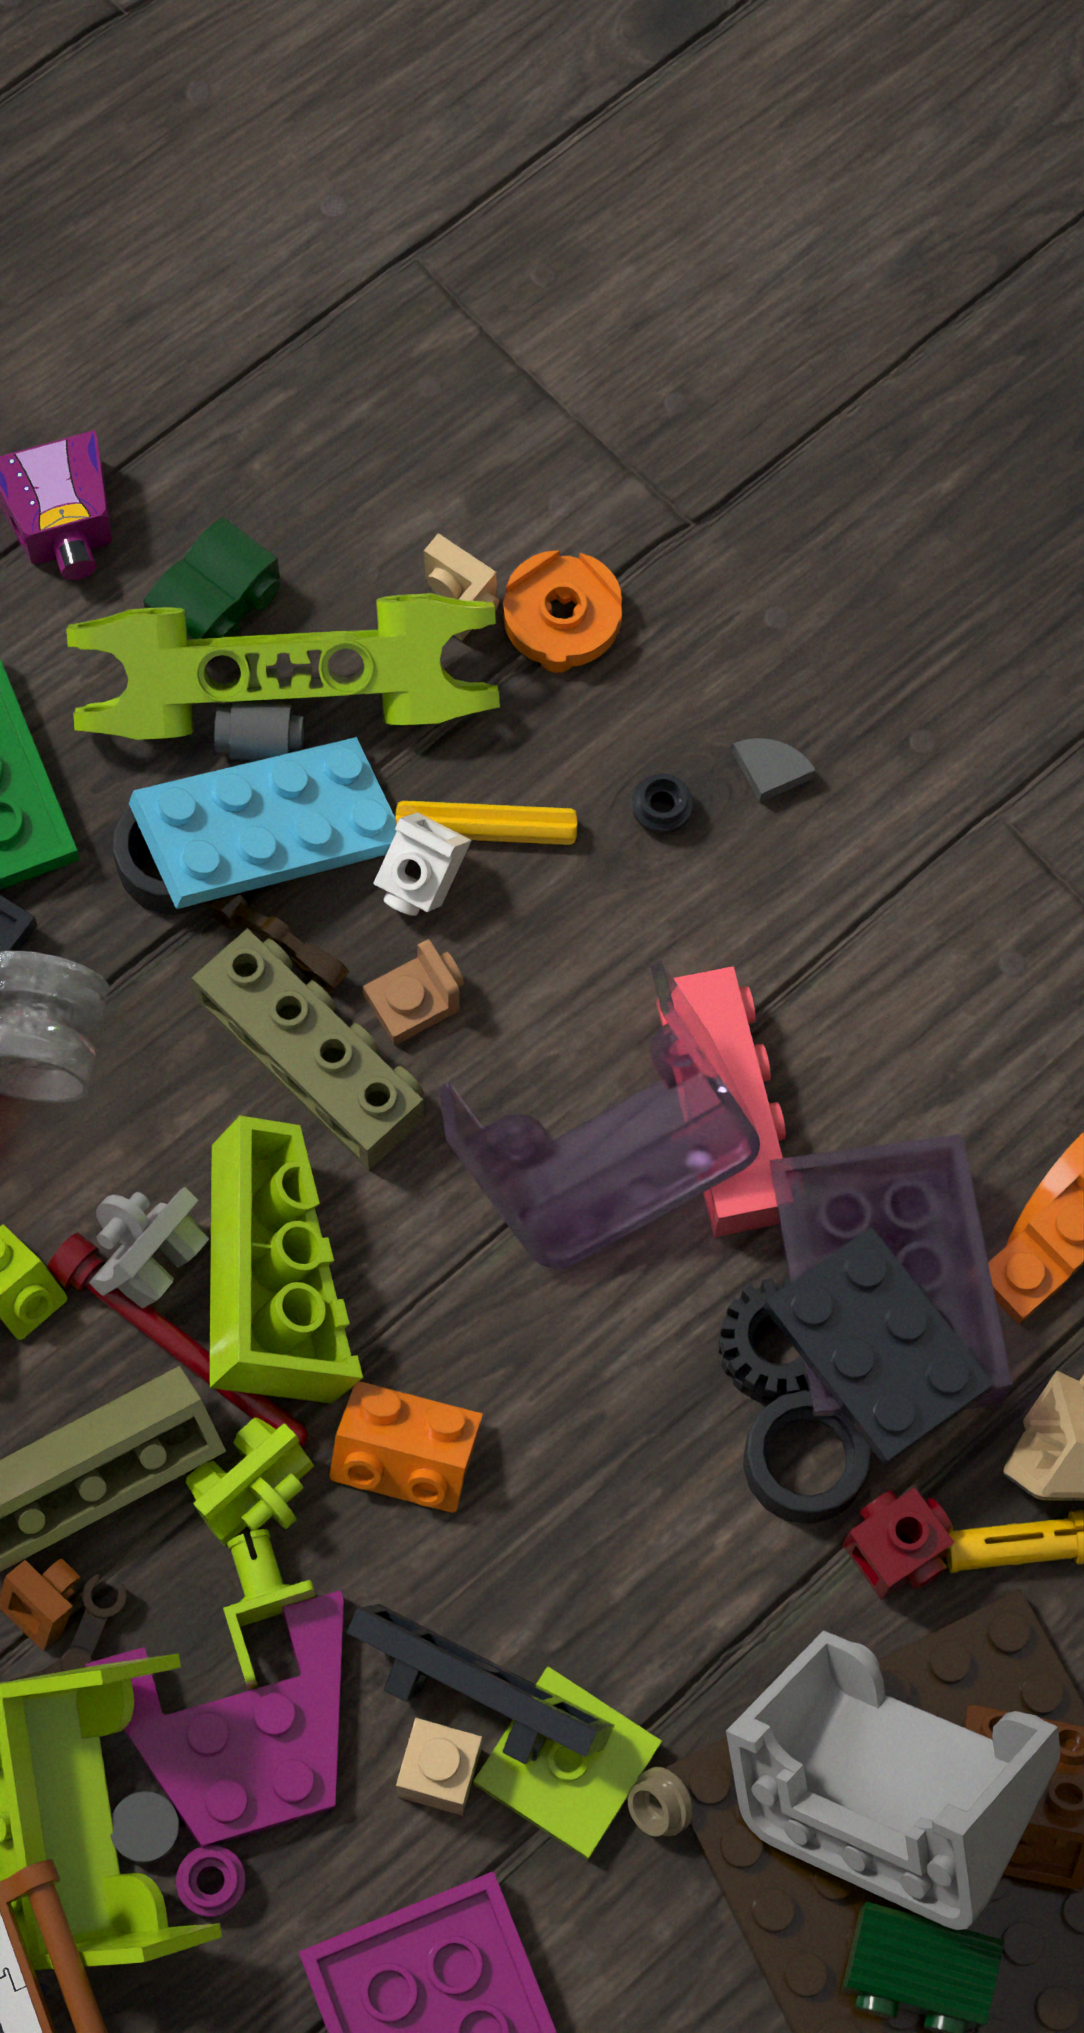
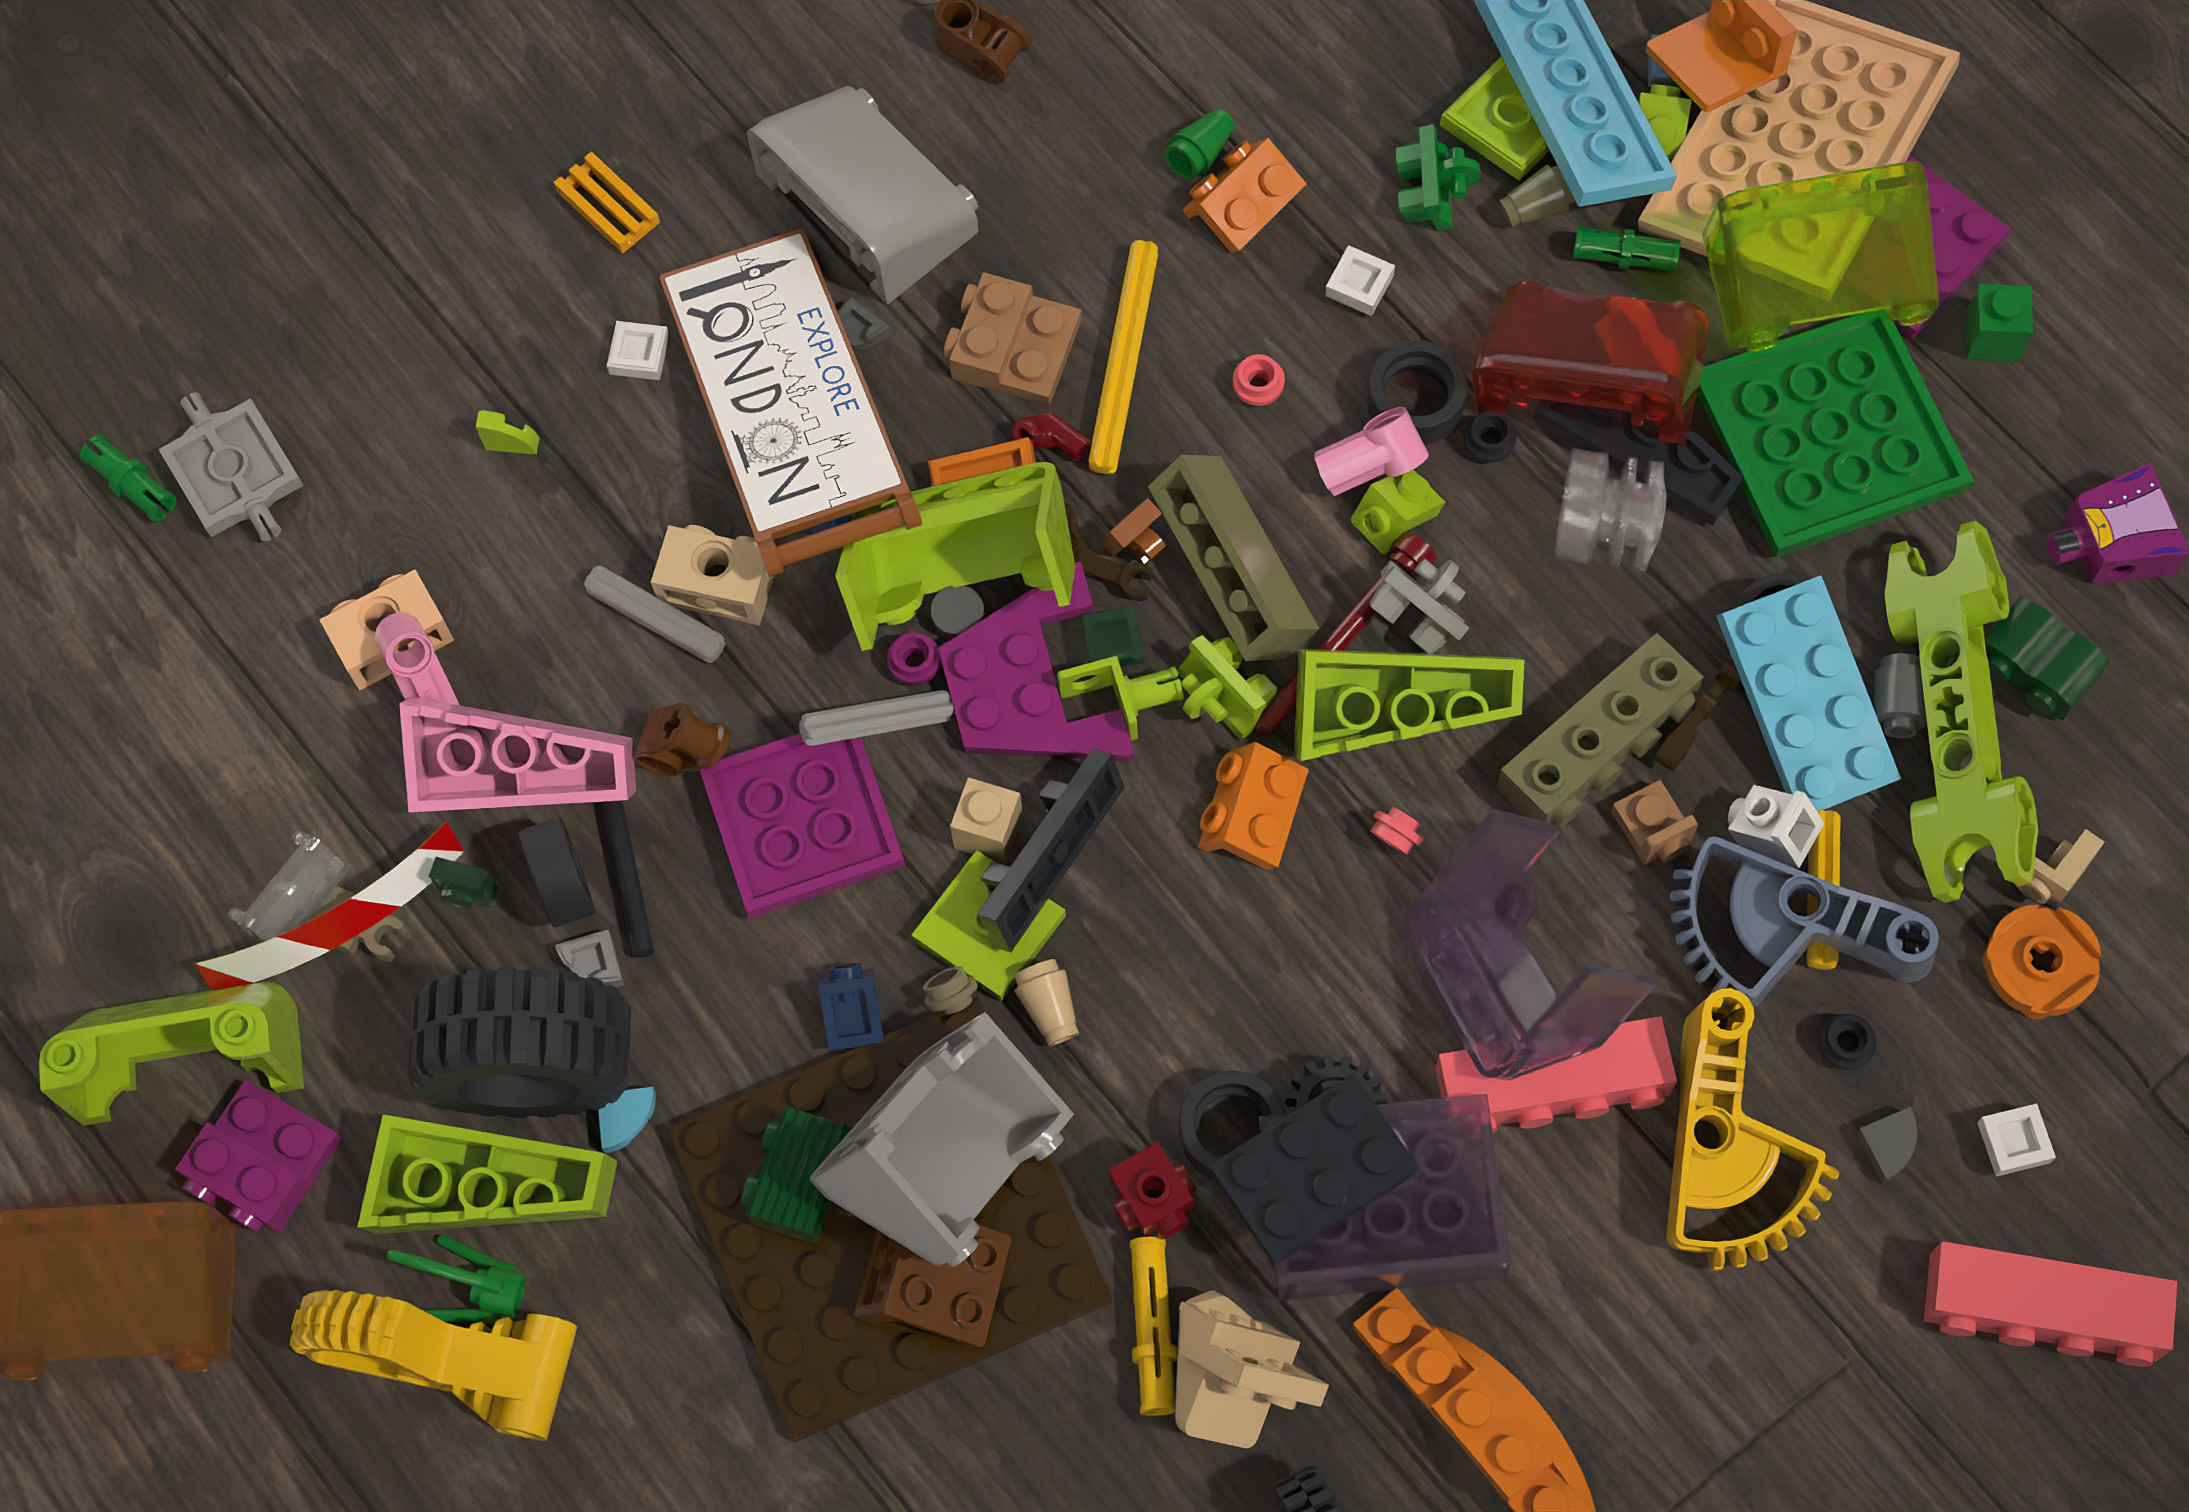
camera: 100 degrees right, 0 degrees up
none -> light grey axle [799,690,954,746]
none -> dark blue bracket [818,963,884,1051]
none -> tan cone [1014,959,1079,1046]
none -> clear green plate [1082,606,1144,667]
none -> coral plate [1370,807,1424,855]
none -> yellow arm [1666,988,1839,1271]
none -> sand blue arm [1670,837,1939,1007]
none -> coral brick [1924,1241,2177,1367]
none -> white plate [1978,1104,2056,1176]

